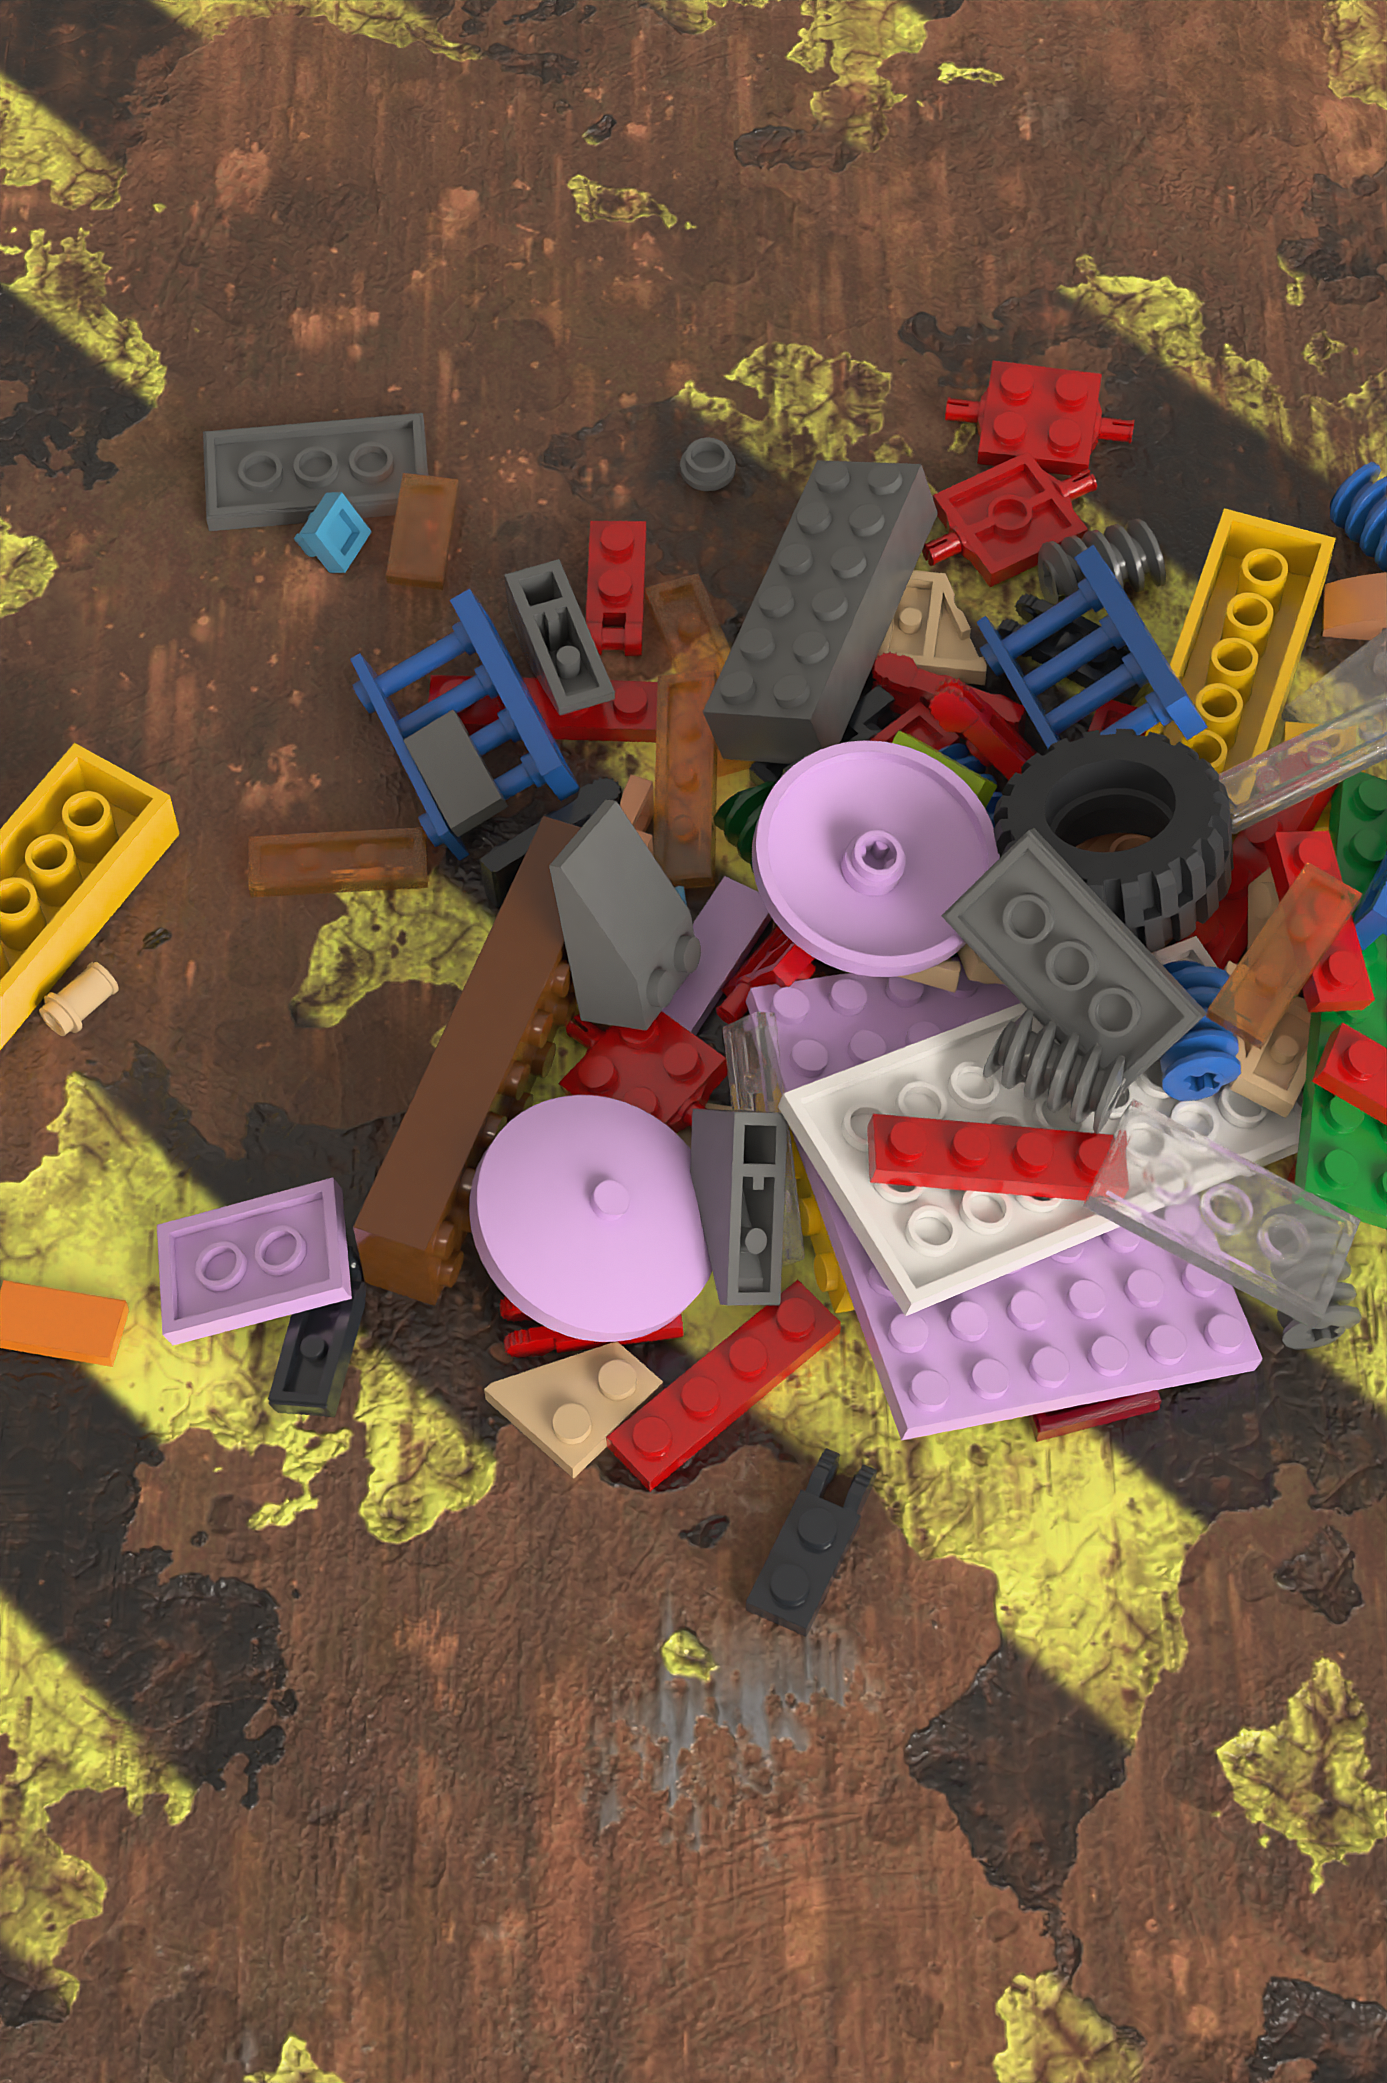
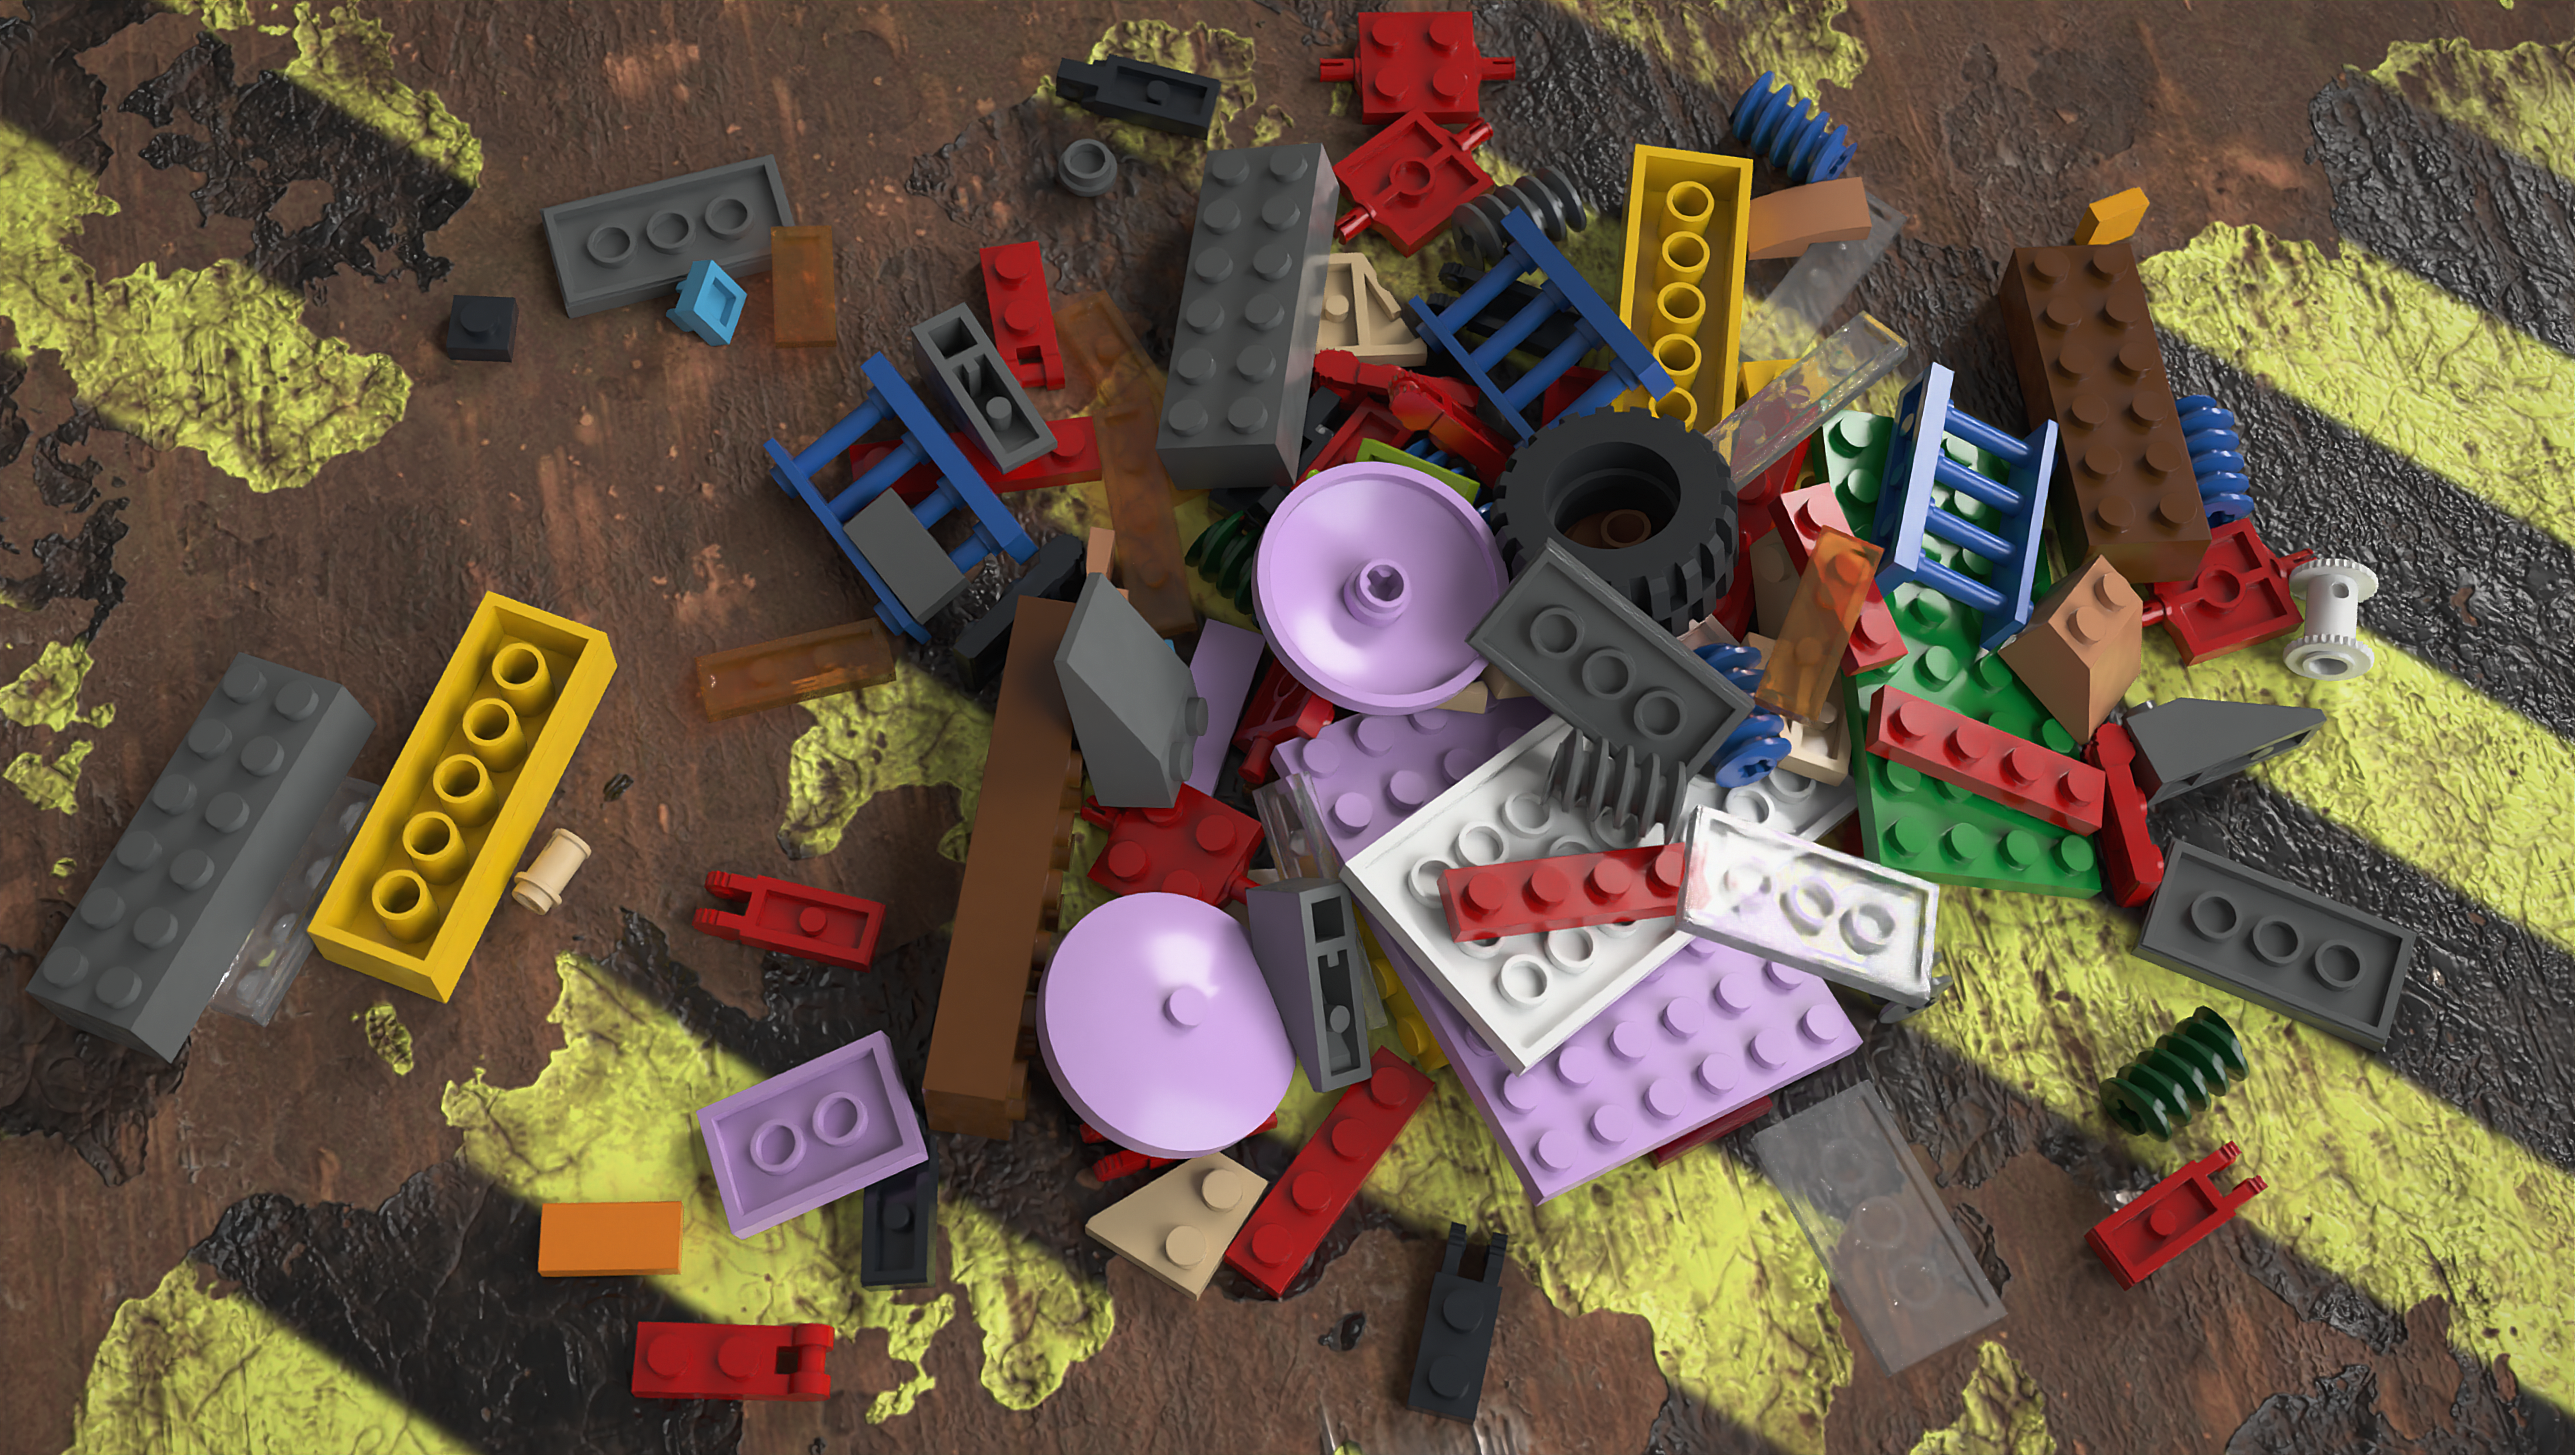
camera: 20 degrees left, 5 degrees up
none -> black plate [446,295,519,362]
none -> red plate [631,1322,835,1402]
none -> red hinge [692,870,887,973]
none -> black hinge [1055,54,1222,141]
none -> clear tile [1751,1079,2008,1378]

